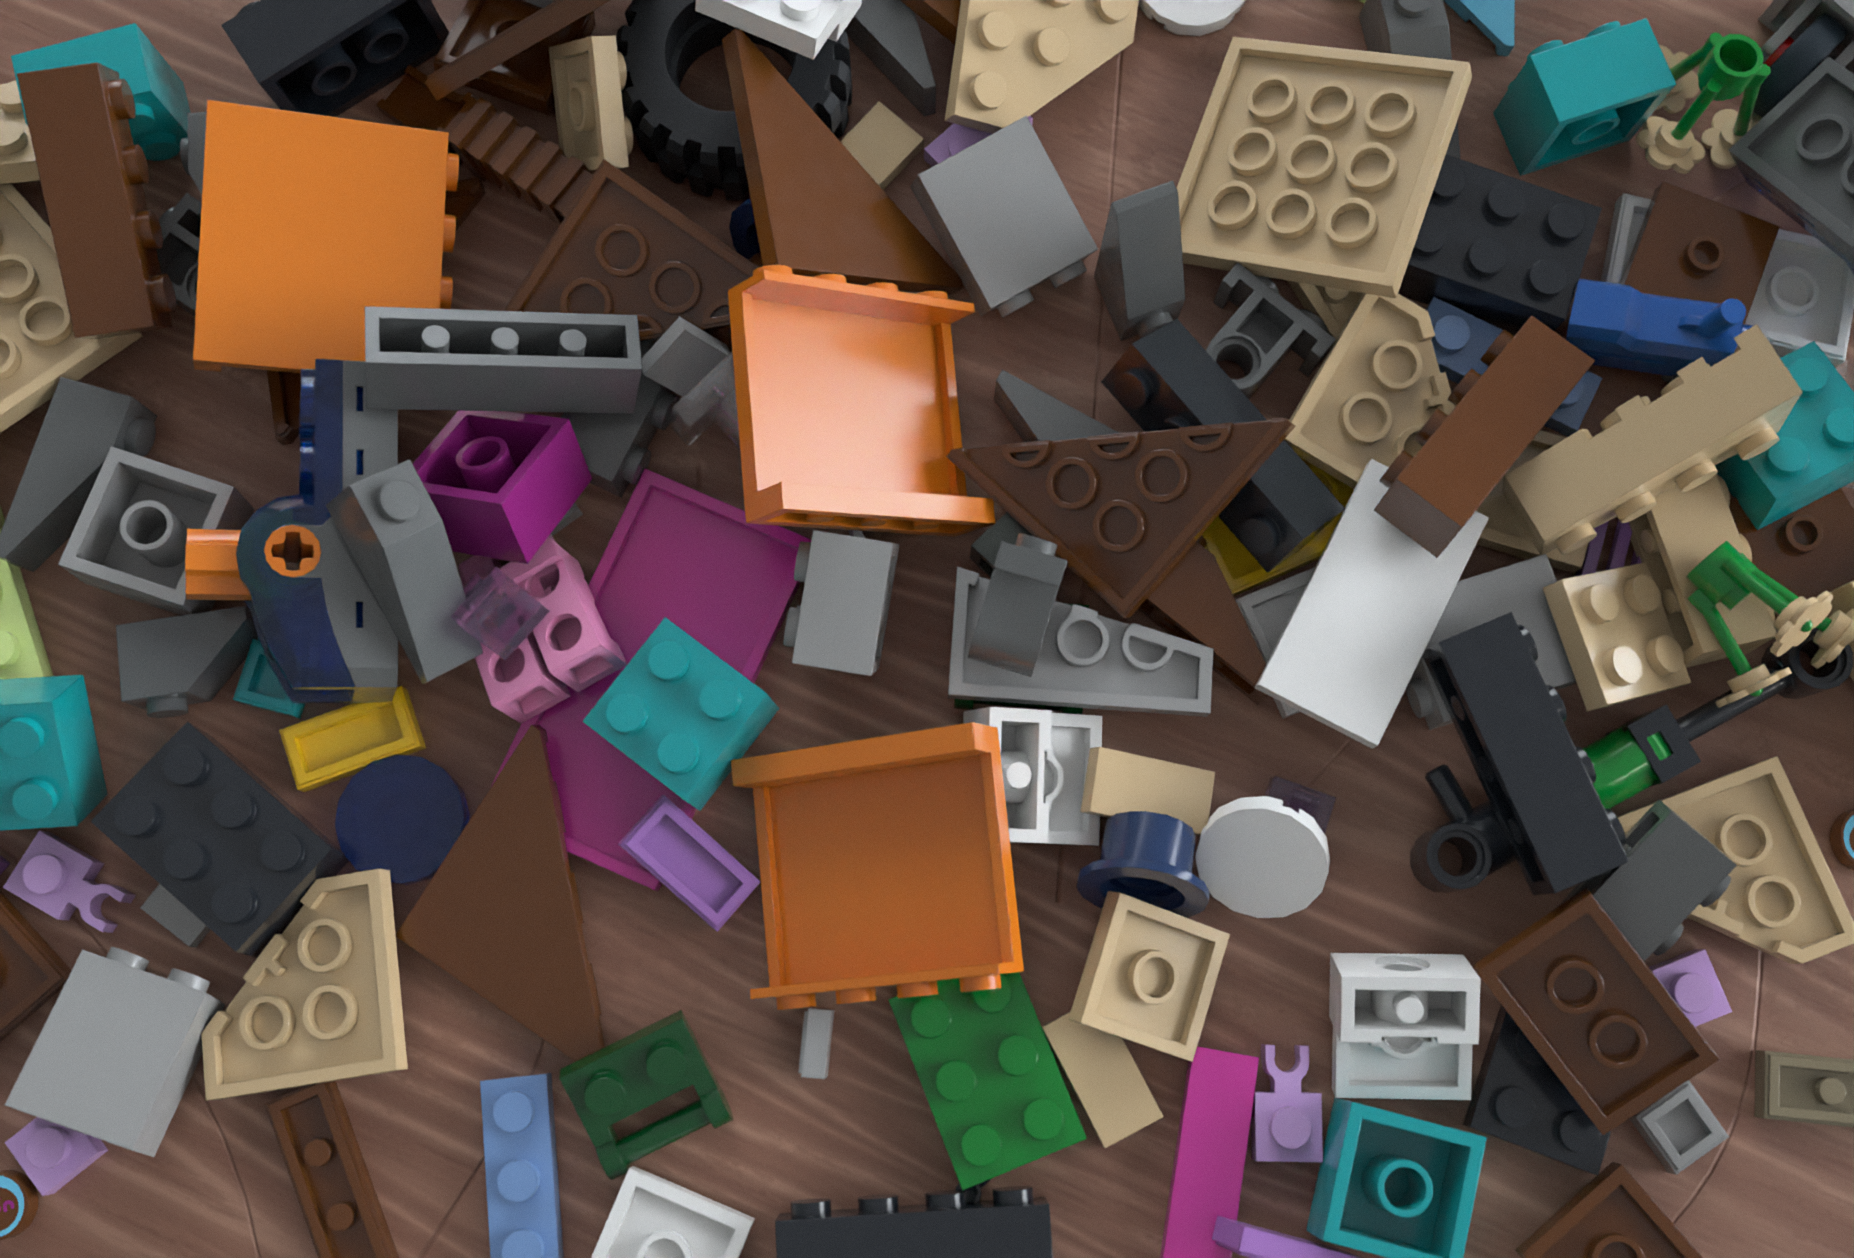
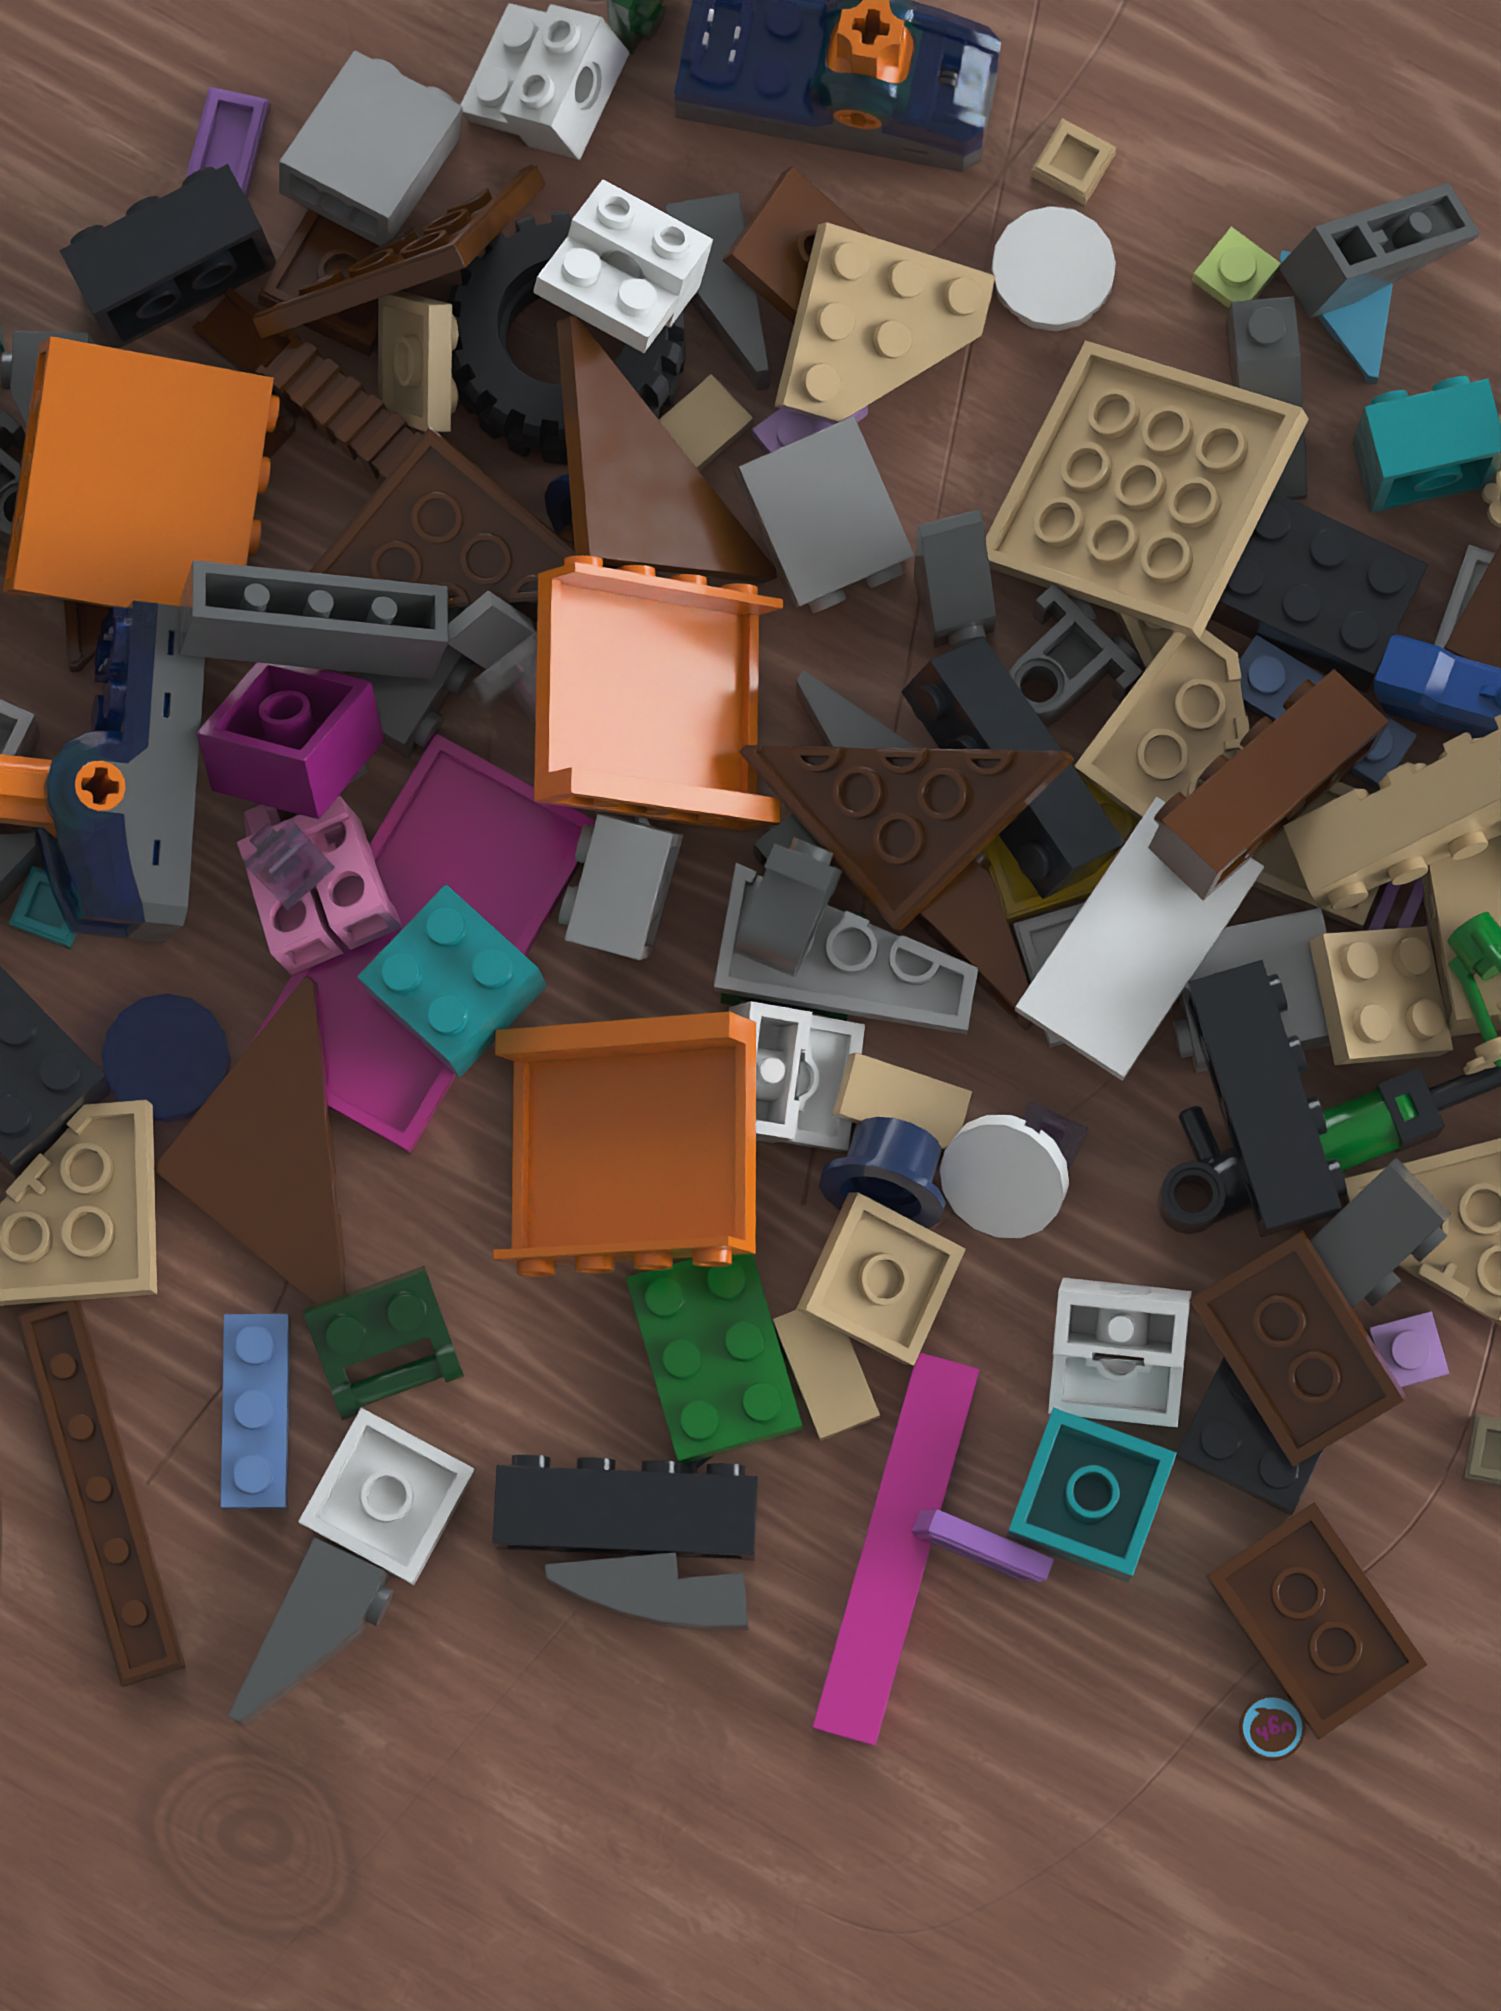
camera: 10 degrees right, 0 degrees up
yellow tile [279,686,426,792] -> none
dark grey slope [325,459,483,684] -> none
medium lavender tile [618,795,761,932] -> none
light grey tile [798,1008,835,1079] -> none
lavender plate [1251,1044,1323,1162] -> none
light grey tile [1629,1080,1729,1175] -> none

